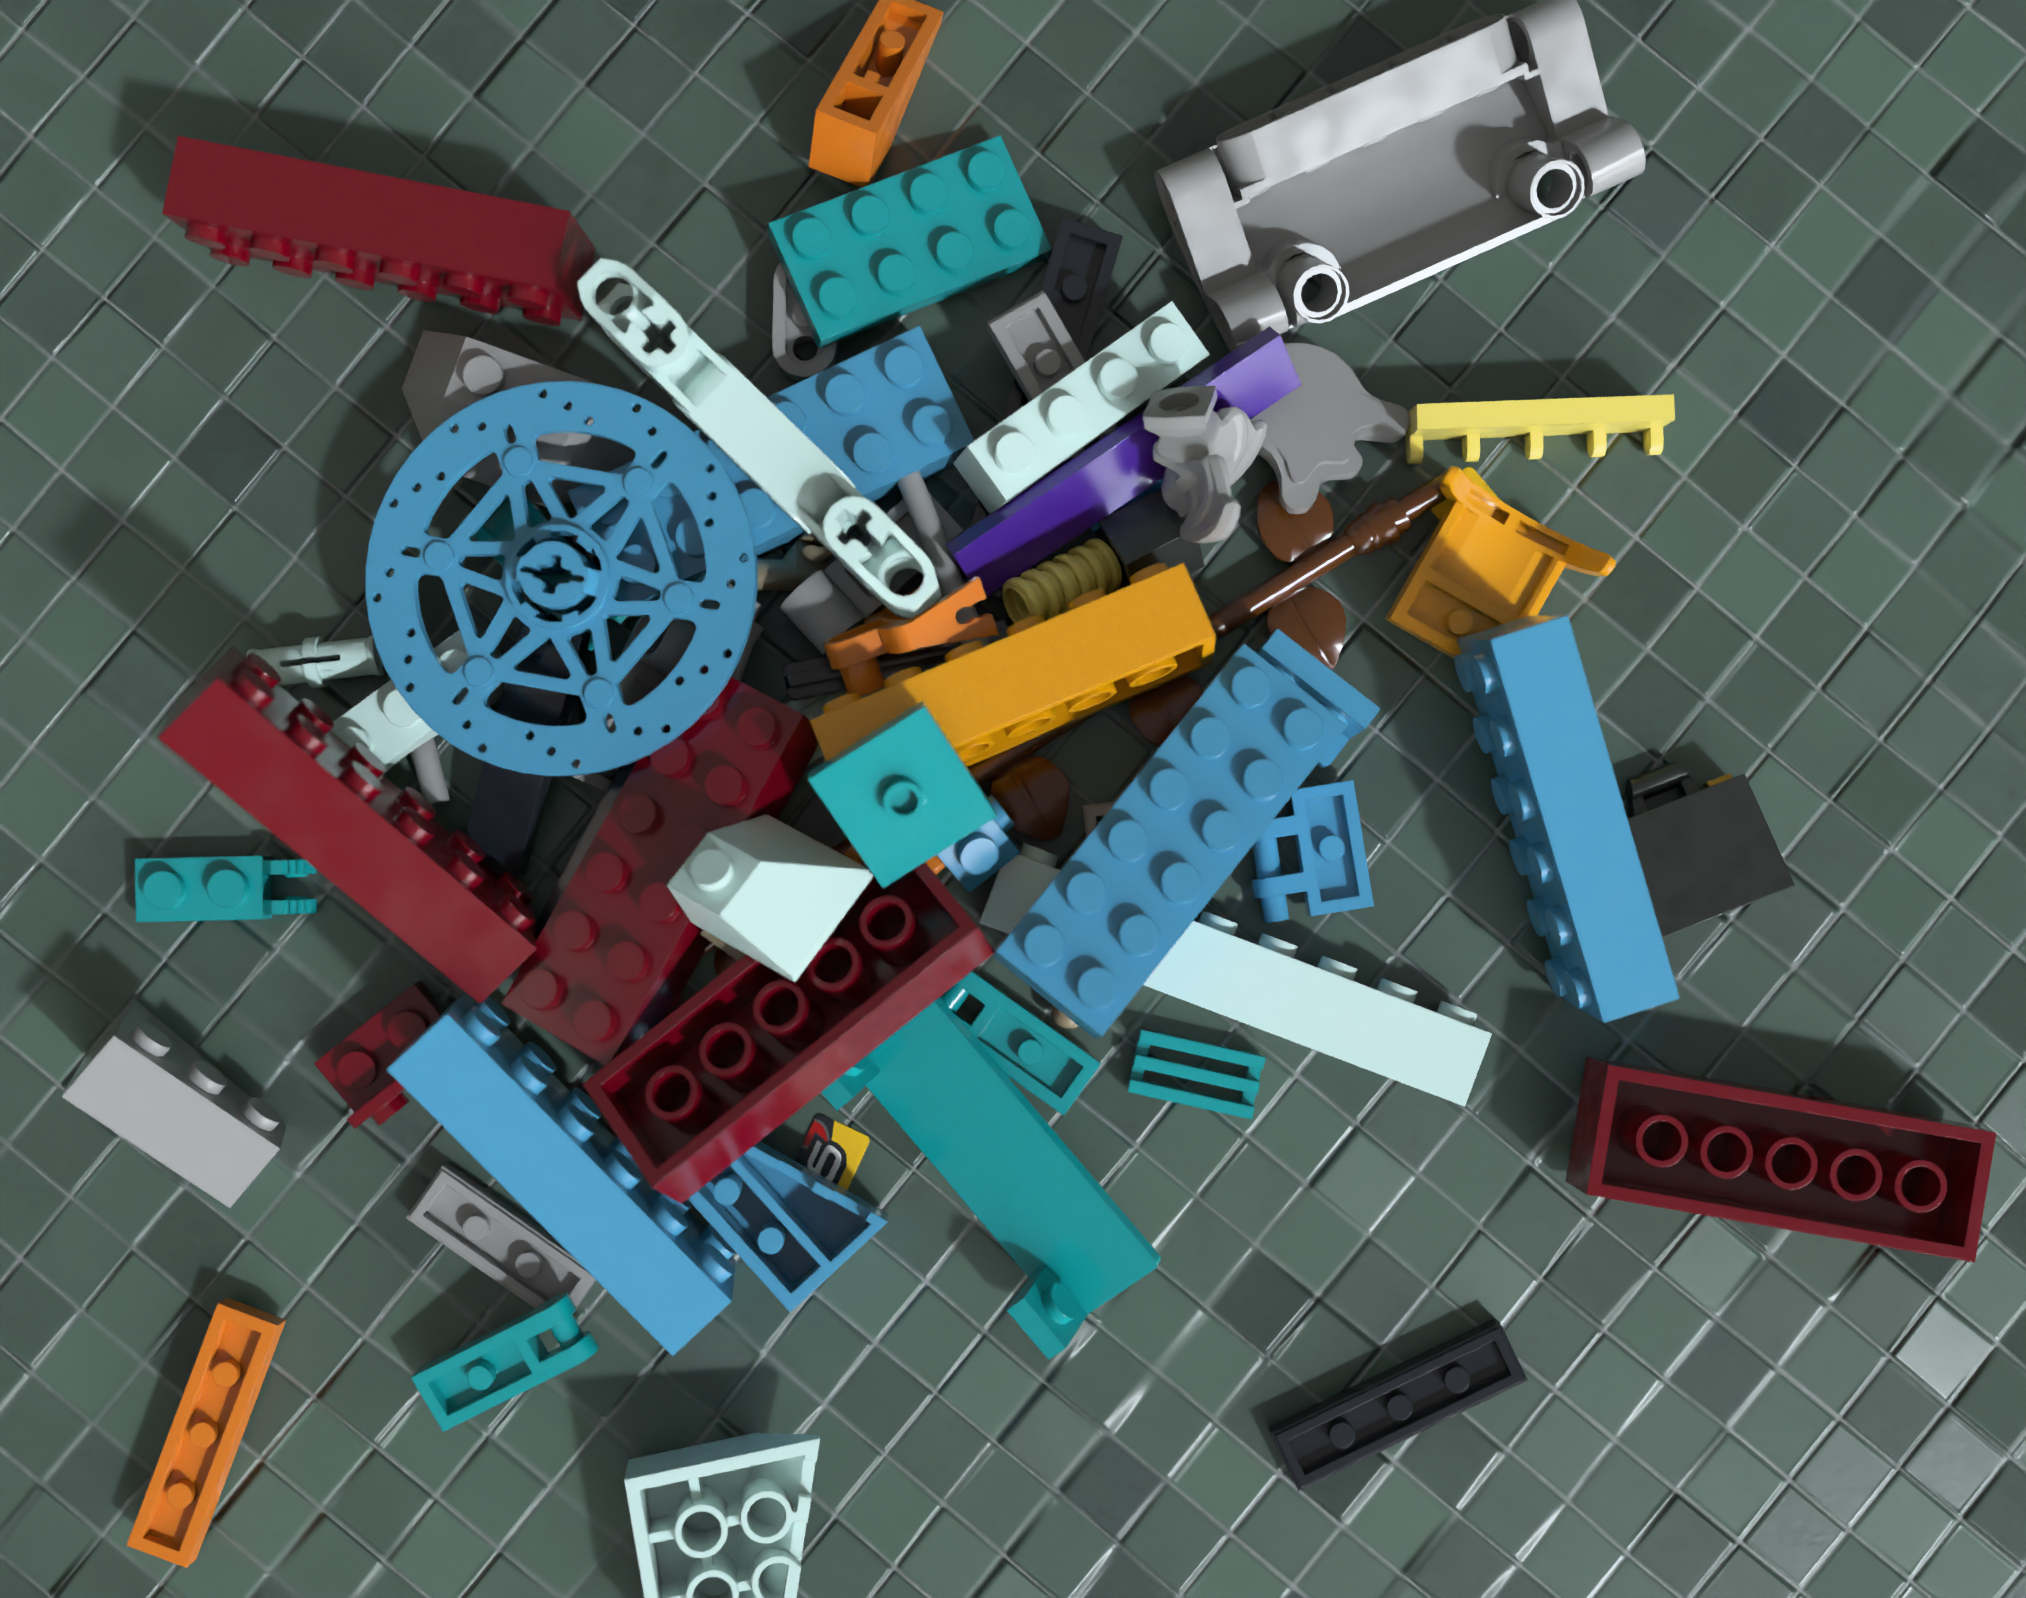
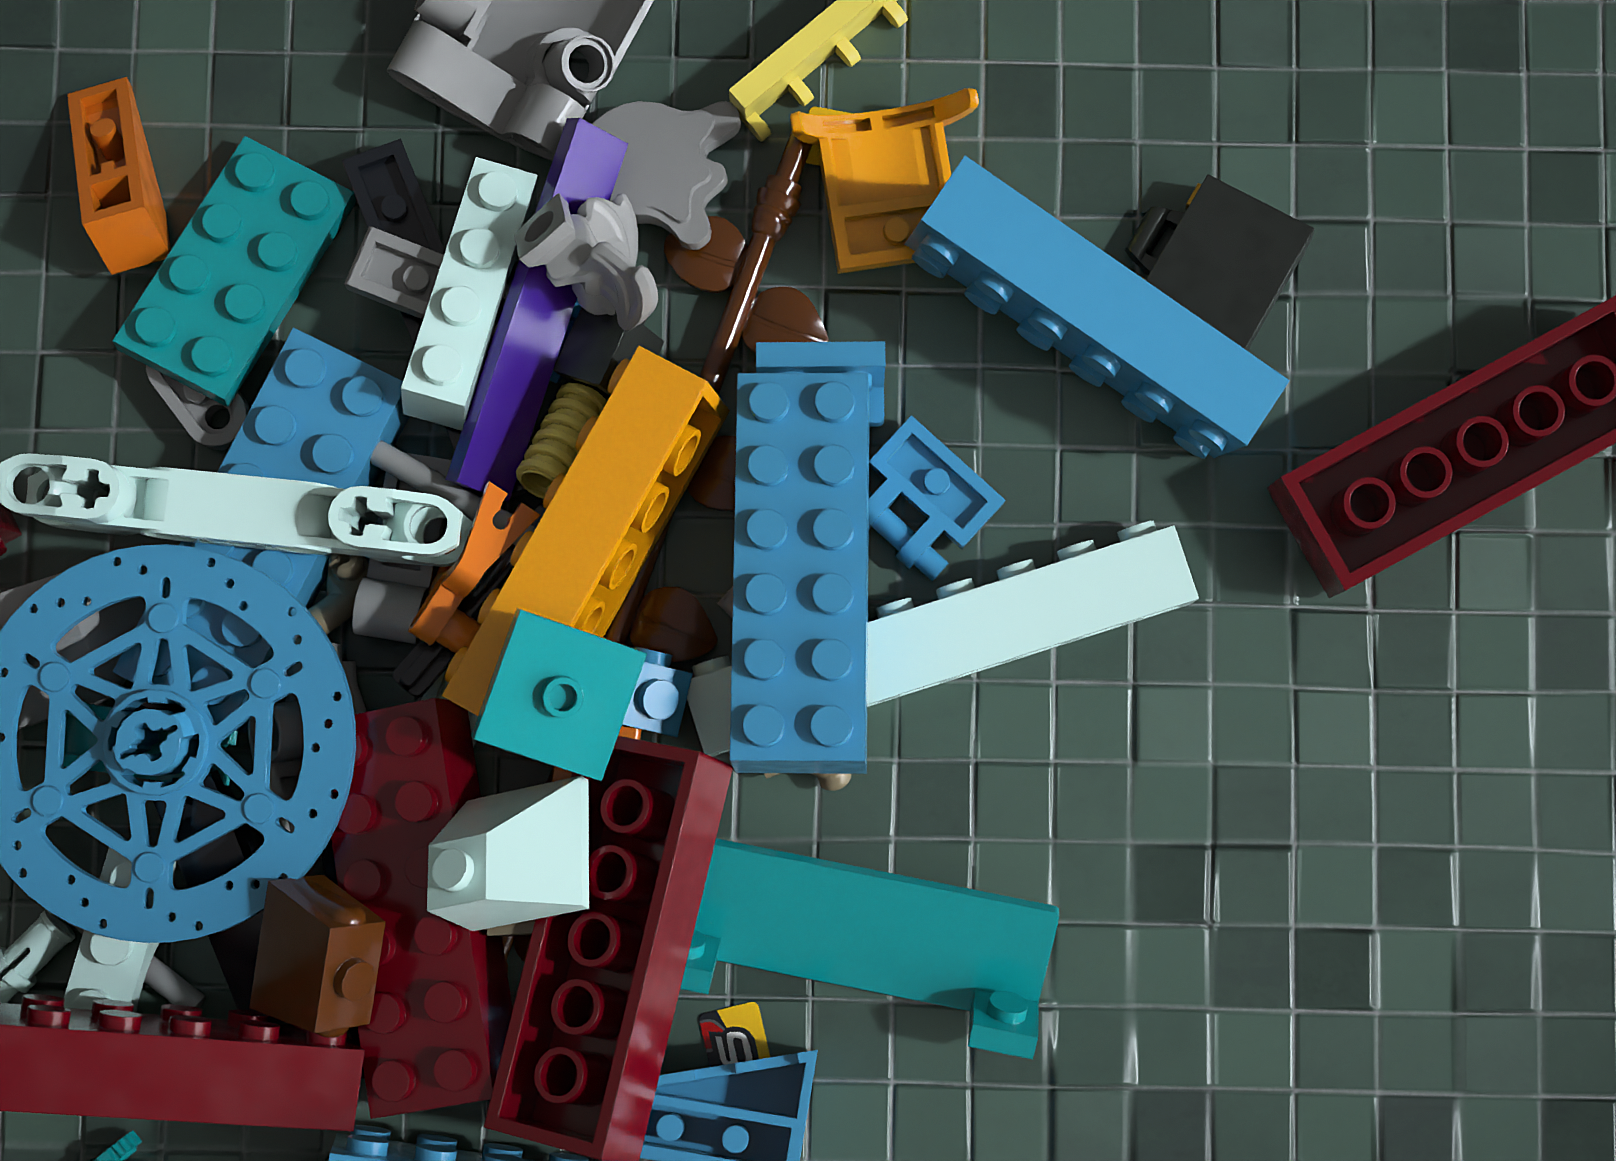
camera: 30 degrees left, 5 degrees down
teal plate [940,970,1101,1116] -> none
teal tile [1127,1028,1266,1120] -> none
black tile [1268,1318,1528,1491] -> none
none -> reddish brown torso [249,875,386,1038]

